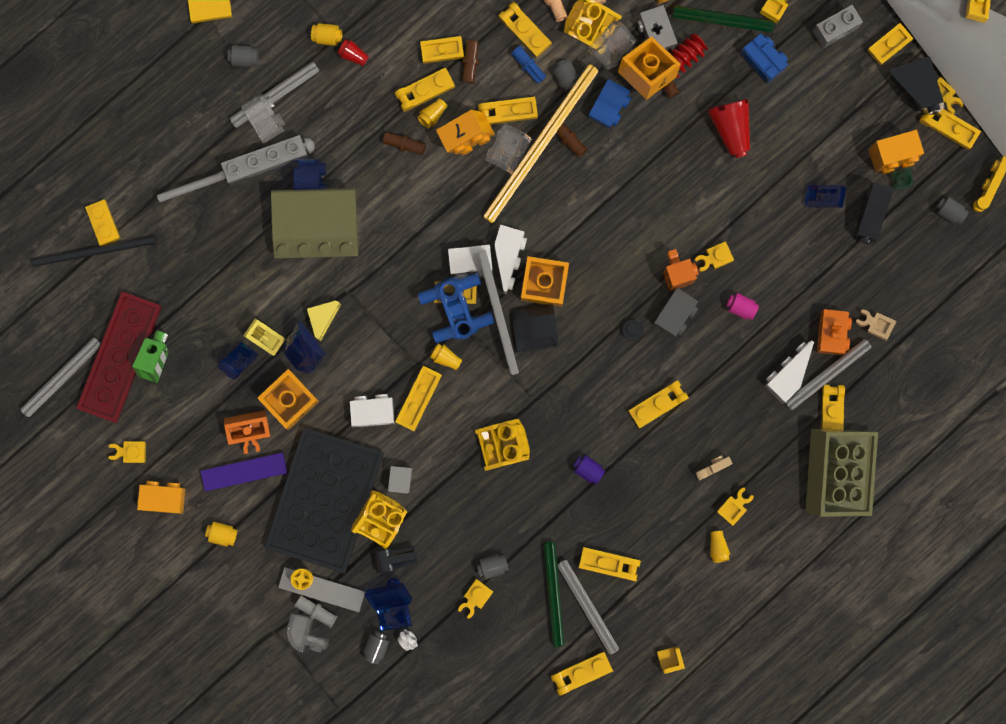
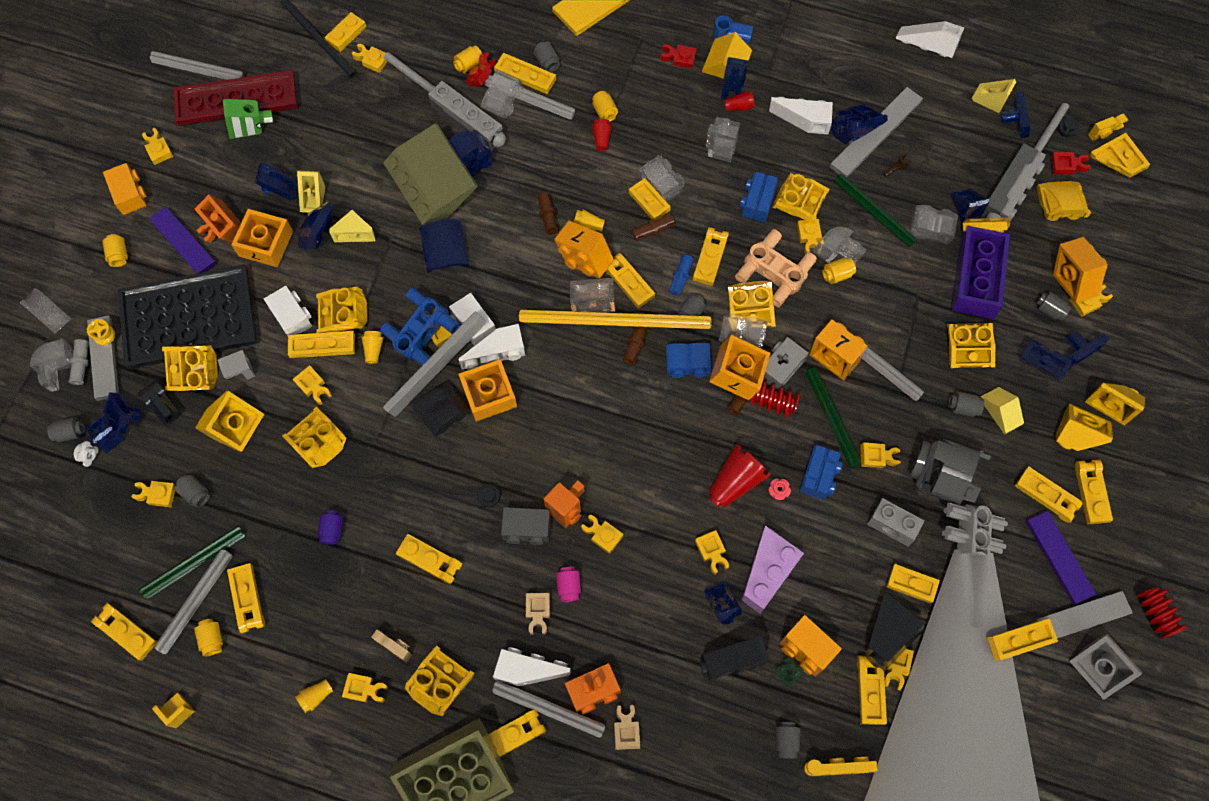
camera: 60 degrees right, 15 degrees down
yellow plate [394,68,455,112] -> none
none -> clear brick [19,288,71,334]
none -> yellow brick [194,619,223,656]
none -> yellow slope [195,391,264,452]
none -> yellow plate [293,365,332,405]
none -> yellow slope [316,286,367,333]
none -> yellow plate [352,44,388,73]
none -> yellow slope [405,646,474,716]
none -> clear blue slope [419,219,469,273]
none -> yellow brick [453,46,482,74]
none -> red plate [465,52,496,87]
none -> yellow plate [494,53,556,94]
none -> tan plate [526,593,550,635]
none -> clear brick [639,155,685,202]
none -> yellow plate [695,530,729,575]
none -> lavender wedge [742,526,804,614]
none -> coral plate [768,478,791,500]

